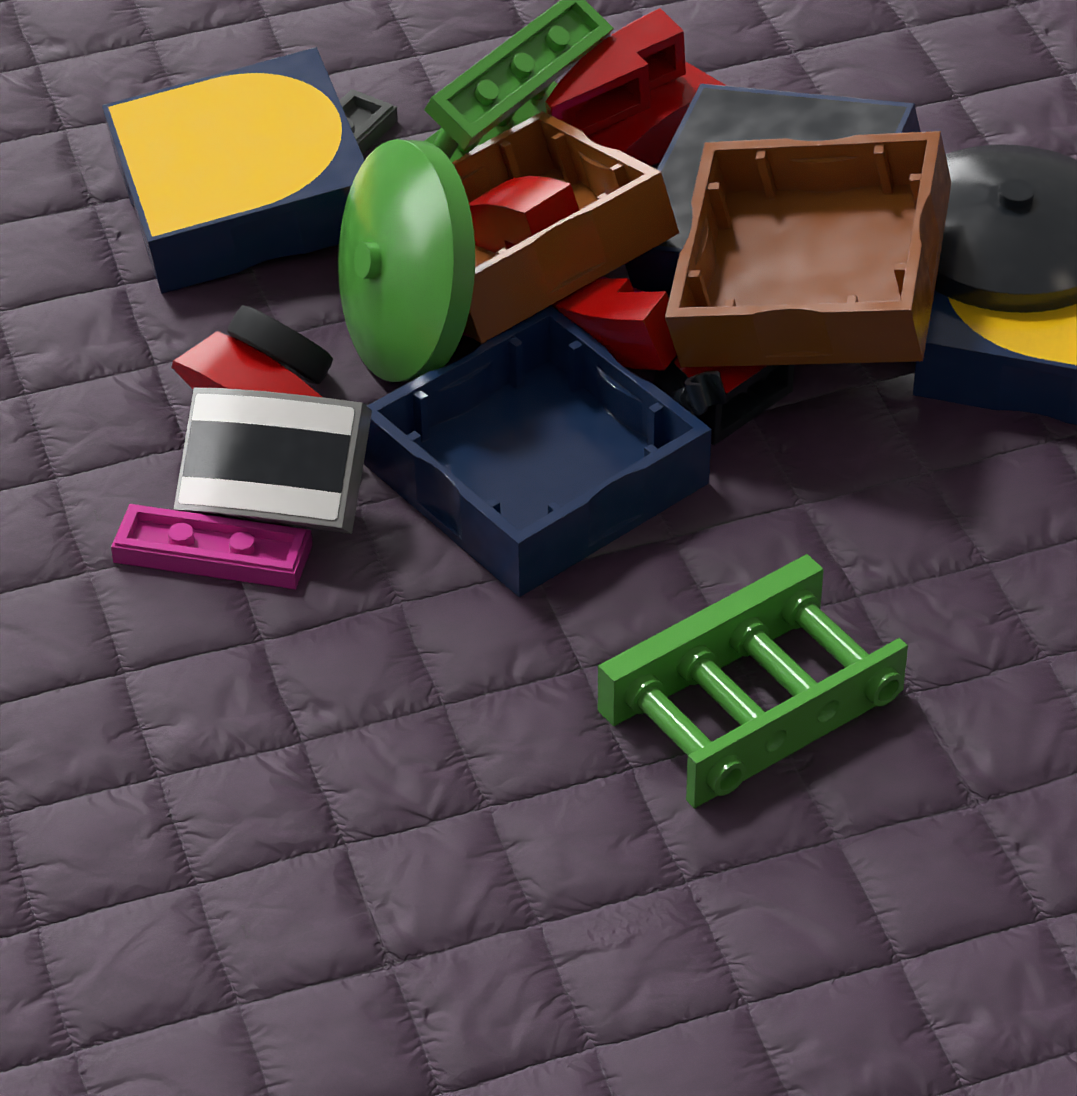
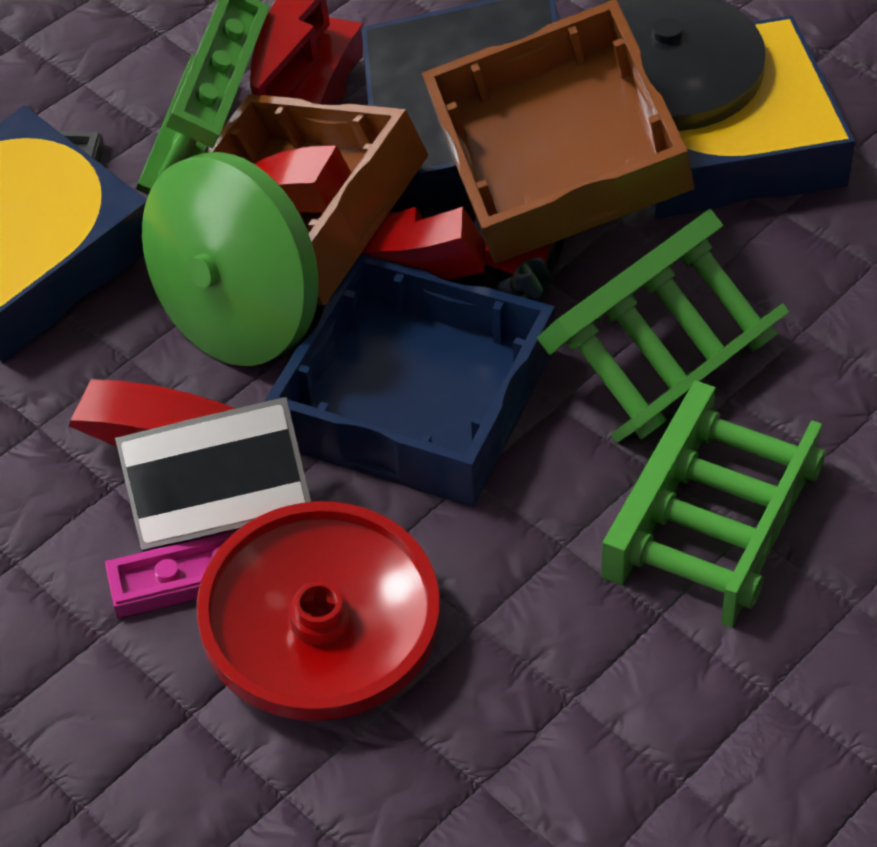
camera: 25 degrees left, 5 degrees up
black tyre [227,305,334,385] -> none
none -> red dish [196,501,440,721]
none -> bright green fence [537,208,790,443]

